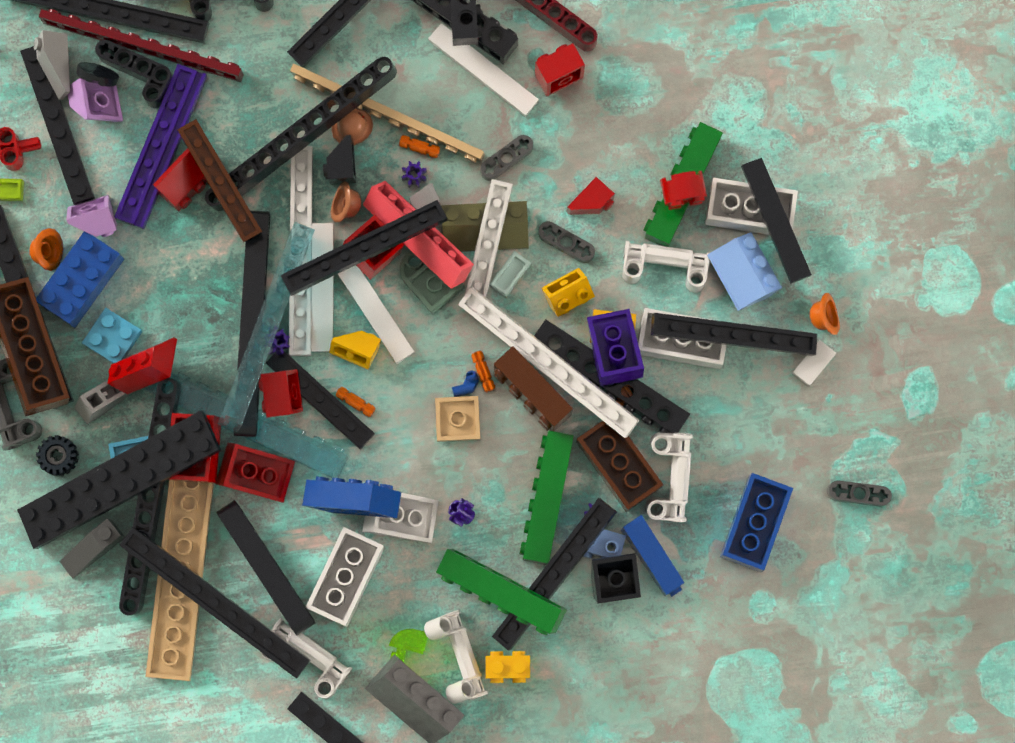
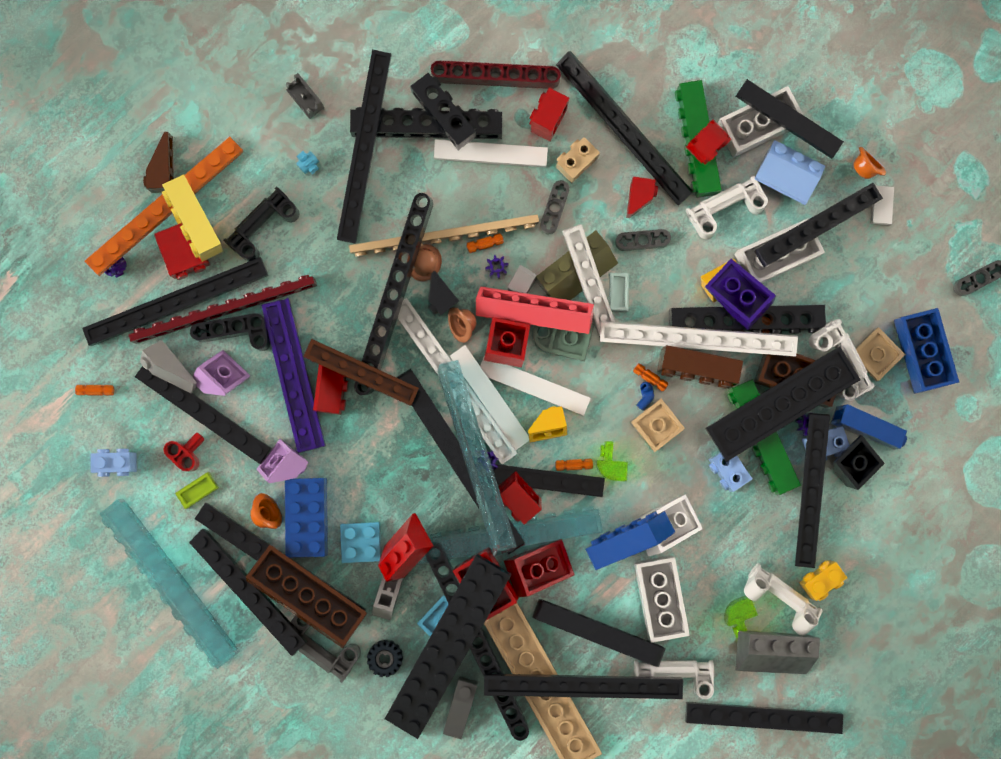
camera: 35 degrees left, 5 degrees up
black tile [76,62,119,87] -> none
black plate [281,200,447,296] -> none
green brick [436,549,567,635] -> none
dark purple gear [448,498,475,527] -> none
yellow brick [542,268,595,317] -> none
none -> black plate [556,51,693,206]
none -> tan brick [556,137,600,183]
none -> clear neon green brick [595,441,628,481]
none -> black plate [705,346,861,462]
none -> light blue brick [708,452,752,492]
none -> tan plate [855,327,906,382]

